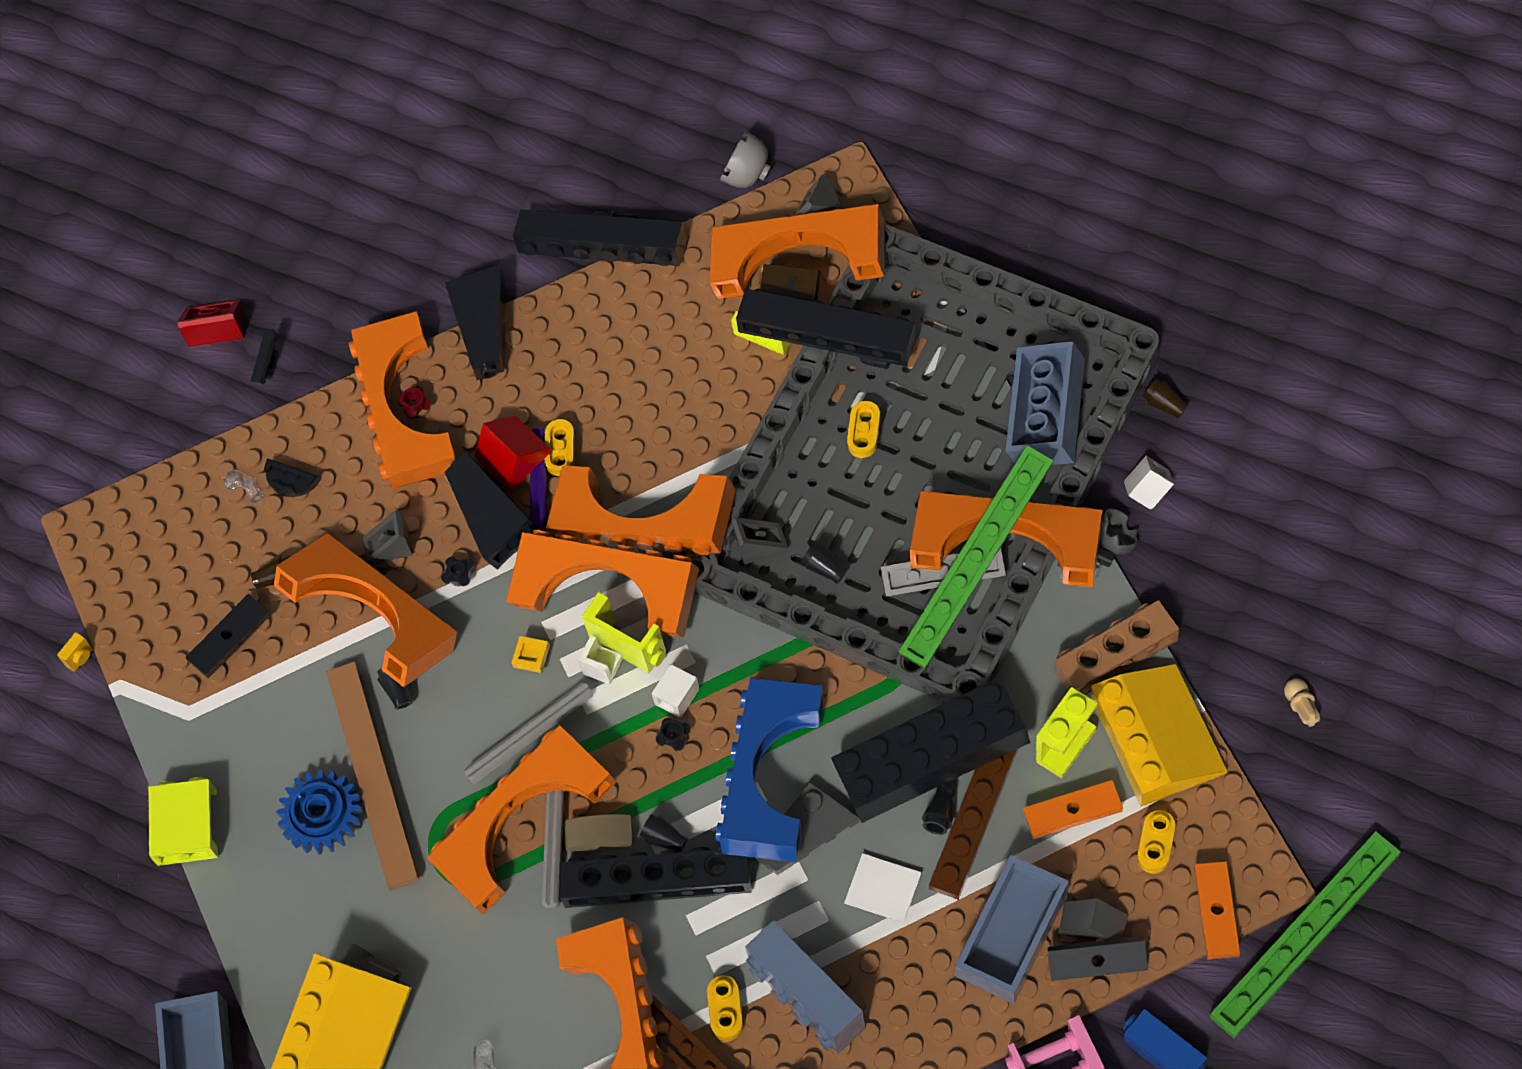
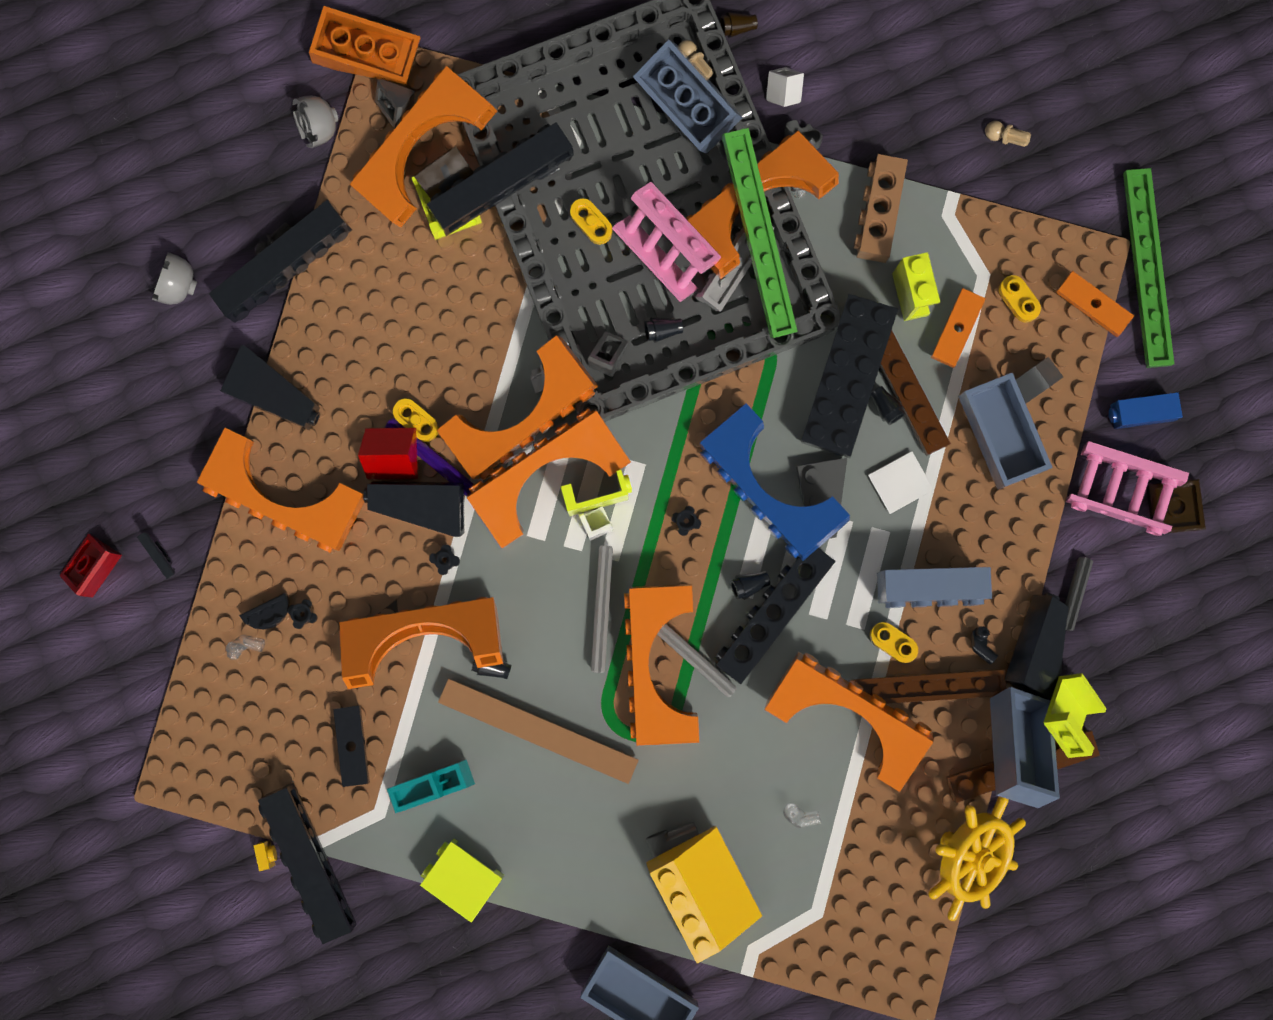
camera: 60 degrees left, 20 degrees up
dark brown cone [251,555,290,589] -> none
blue gear [276,769,363,855] -> none
dark grey slope [363,511,412,564] -> none
dark red plate [397,386,431,418] -> none
yellow plate [511,636,550,673] -> none
dark tan slope [564,814,632,852] -> none
white panel [651,665,699,719] -> none
black tile [1047,936,1148,981] -> none
yellow slope [1091,664,1228,807] -> none
none -> light grey cylinder [152,252,197,305]
none -> black brick [258,783,357,945]
none -> black plate [288,599,318,629]
none -> orange slope [309,6,421,84]
none -> teal slope [387,759,475,814]
none -> bright pink fence [612,182,721,302]
none -> tan axle [678,40,713,79]

